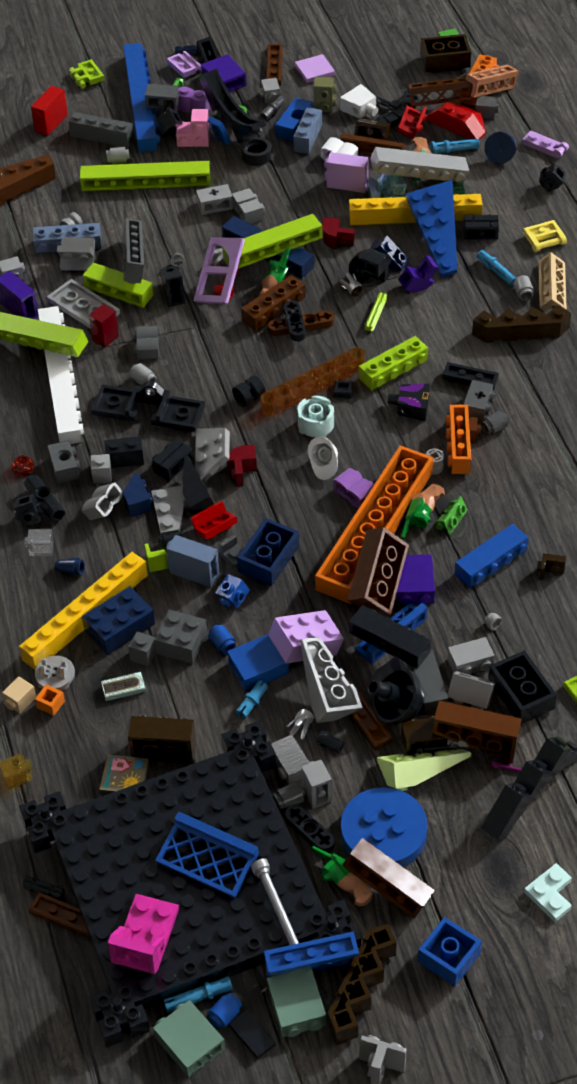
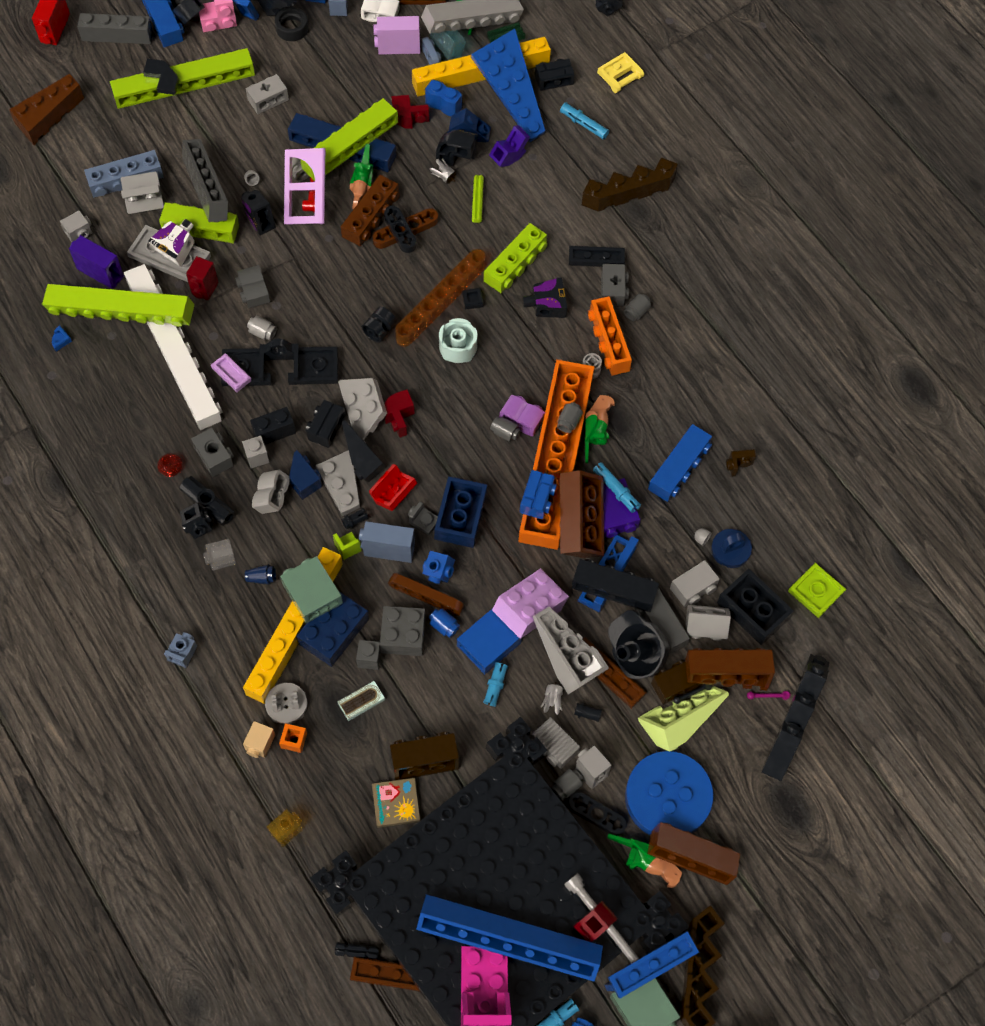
camera: 20 degrees left, 15 degrees up
light grey wheel [59,212,83,226] -> none
light grey brick [106,146,130,165] -> none
blue fence [155,812,259,898] -> none
light grey piece [232,188,265,224] -> none
white piece [308,436,338,480] -> none
blue brick [418,917,482,987] -> none
bright green hinge [436,496,467,535] -> none
reddish brown plate [470,417,481,443] -> none
light grey brick [513,275,534,301] -> none
light aqua plate [524,863,572,922] -> none
tan fence [539,252,567,311] -> none
none -> black tile [143,59,179,95]
none -> torso [148,219,194,267]
none -> lavender tile [211,353,252,392]
none -> sand green brick [280,556,343,623]
none -> reddish brown beam [388,573,464,616]
none -> blue brick [416,894,603,981]
none -> blue brick [425,80,462,116]
none -> dark grey brick [490,416,521,442]
none -> blue brick [520,470,557,519]
none -> dark grey brick [557,403,583,433]
none -> dark red brick [574,901,618,942]
none -> dark azure pin [593,462,641,513]
none -> dark blue tile [711,529,752,568]

